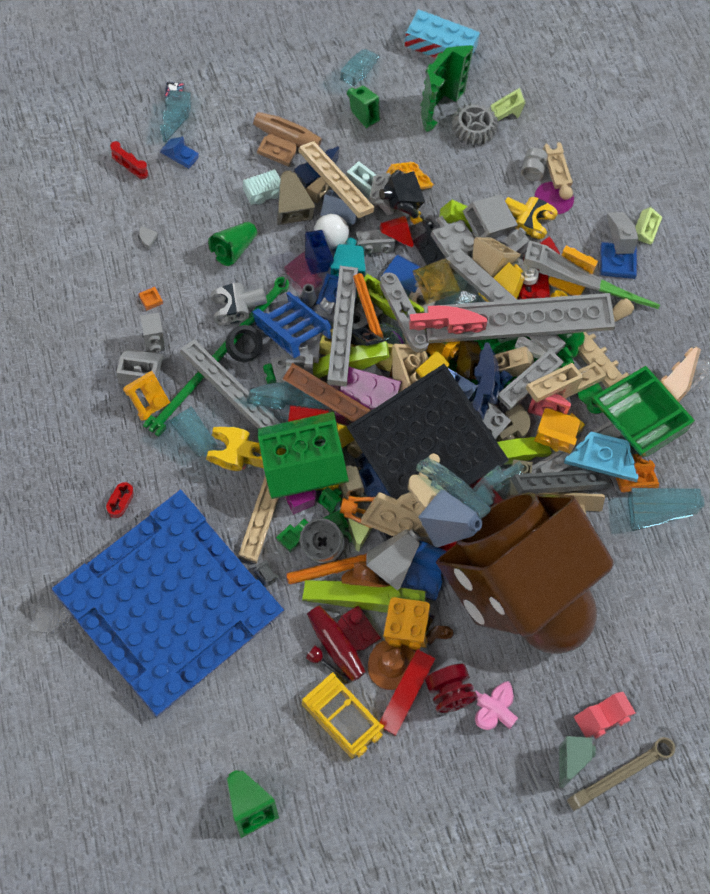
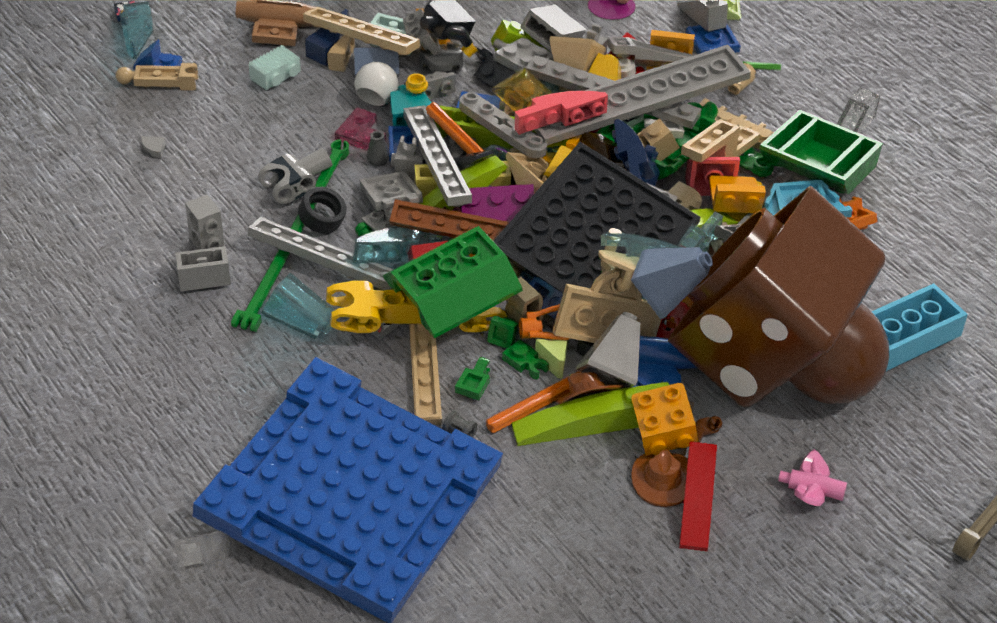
camera: 15 degrees left, 20 degrees down
red beam [106,482,134,518] -> none
red plate [110,141,148,179] -> none
light orange plate [123,371,170,420] -> none
orange tile [138,287,163,311] -> none
green cone [208,222,257,266] -> none
blue fence [252,292,332,359] -> none
dark tan slope [277,171,315,225] -> none
magenta brick [285,490,317,515] -> none
dark grey wheel [300,518,345,564] -> none
yellow door [302,672,384,759] -> none
clear blue slope [305,230,334,274] -> none
hinge [306,645,350,683] -> none
dark red plate [307,605,381,682] -> none
red slope [380,216,414,248] -> none
dark red wheel [425,663,478,714] -> none
light grey plate [498,349,563,410] -> none
yellow connector [505,197,558,239] -> none
sand green slope [559,736,596,788] -> none
coral brick [574,692,636,739] -> none
clear light blue slope [627,488,704,531] -> none
light nougat slope [660,347,701,402] -> none
none -> tan plate [115,63,198,90]
none -> yellow plate [405,73,428,94]
none -> medium azure brick [872,283,968,371]

